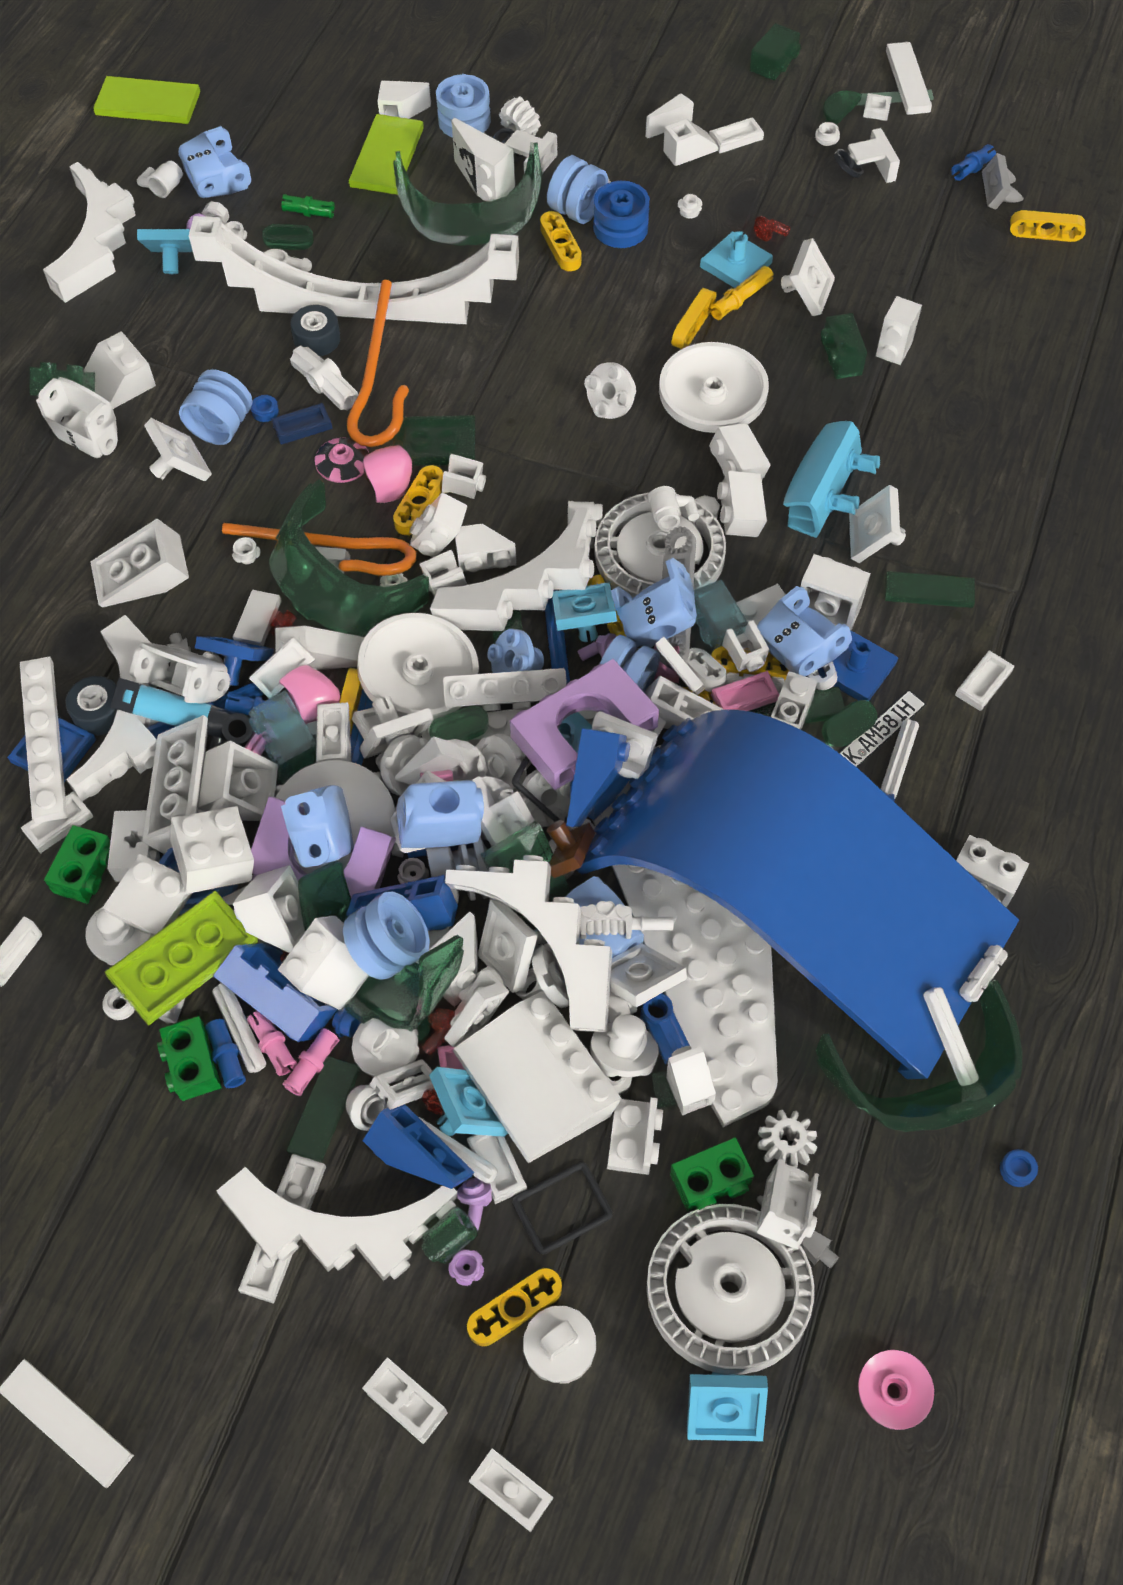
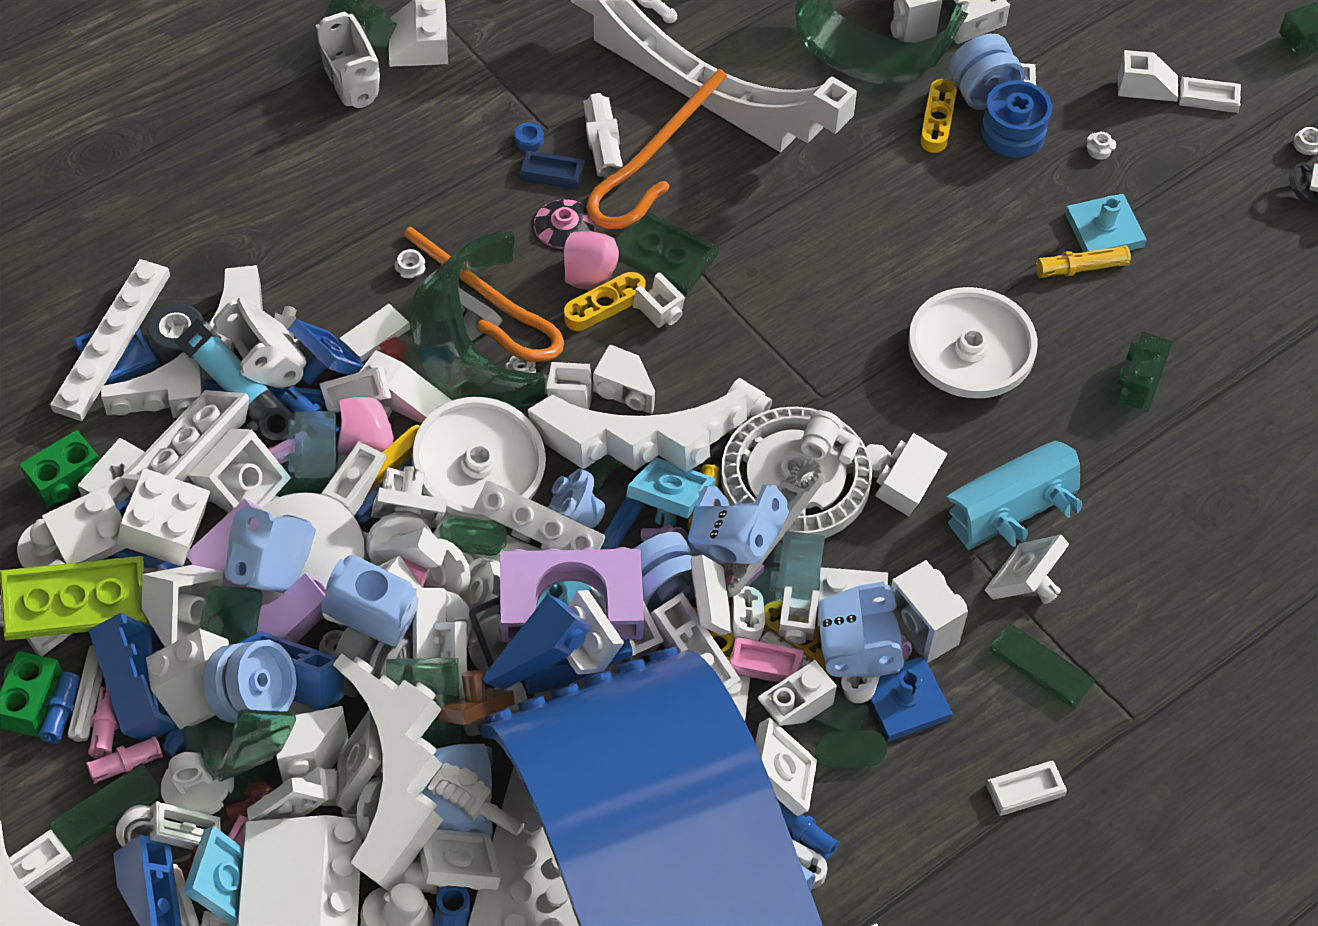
camera: 30 degrees right, 5 degrees down
white tile [21,791,93,854] -> none
white slope [90,519,189,608] -> none
white tile [144,418,212,481] -> none
light blue wheel [179,369,253,445] -> none
black wheel [291,305,340,356] -> none
white brick [410,492,467,557] -> none
white plate [584,362,636,419] -> none
white slope [645,94,694,138] -> none
yellow beam [671,288,717,349] -> none
white brick [709,423,770,481] -> none
clear red plate [754,216,790,242] -> none
white tile [781,238,835,316] -> none
sticker [838,690,927,767] -> none
white brick [876,296,922,365] -> none
white axle [881,719,919,798] -> none

